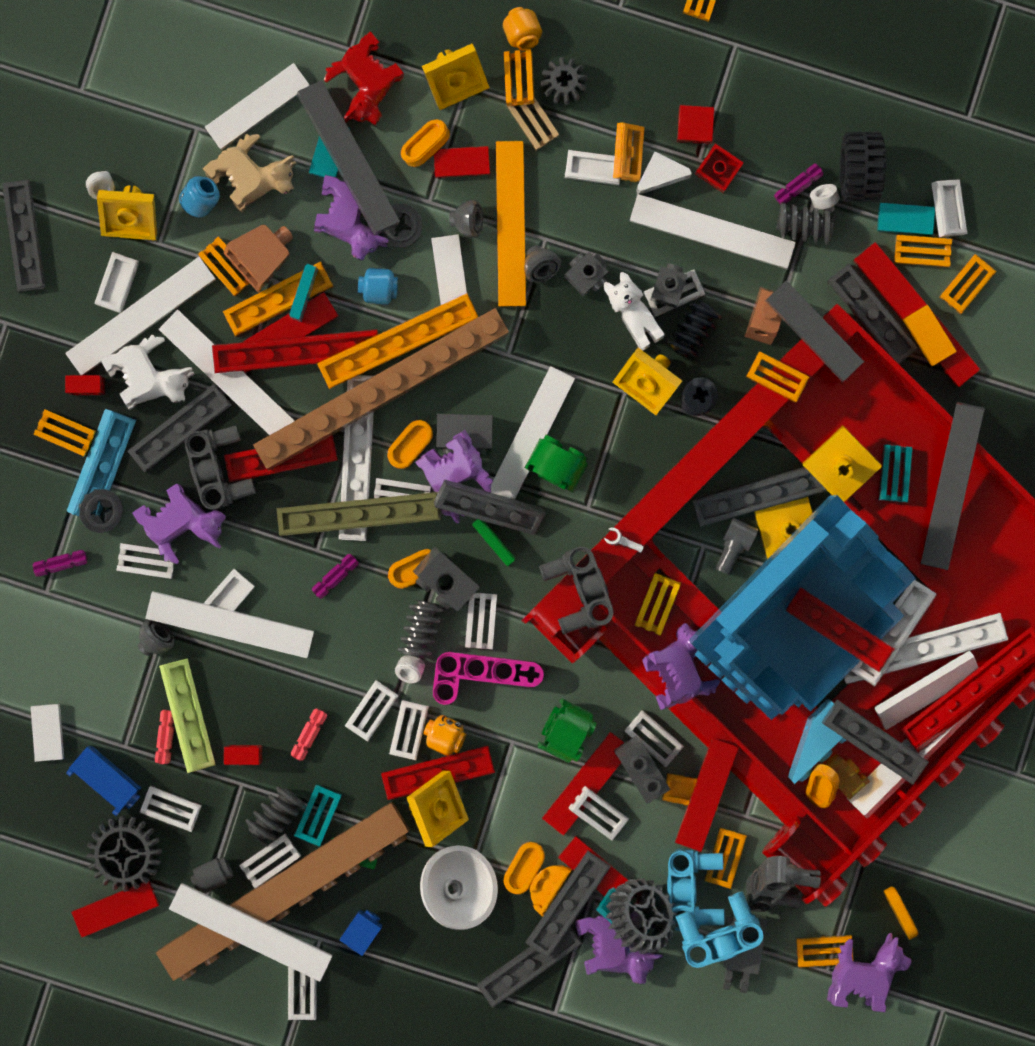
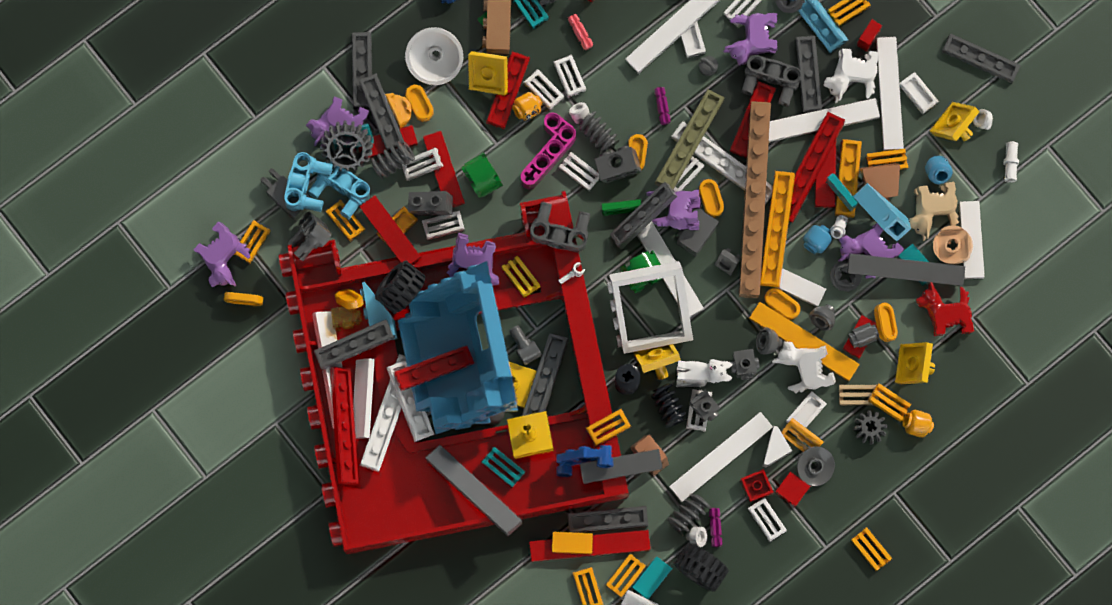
camera: 120 degrees right, 10 degrees down
none -> dark grey piece [371,142,415,179]
none -> black tyre [375,260,425,314]
none -> blue plate [556,445,613,477]
none -> white window [607,261,693,354]
none -> dark grey tile [699,56,718,76]
none -> dark grey tile [715,248,741,276]
none -> white tile [748,497,787,542]
none -> light orange tile [764,288,800,320]
none -> white animal [772,341,836,393]
none -> dark grey dish [797,446,835,486]
none -> white pin [830,215,848,239]
none -> dark grey brick [848,323,879,348]
none -> medium azure slope [854,183,911,241]
none -> light nougat plate [933,225,973,265]
none -> white pin [1003,142,1019,182]

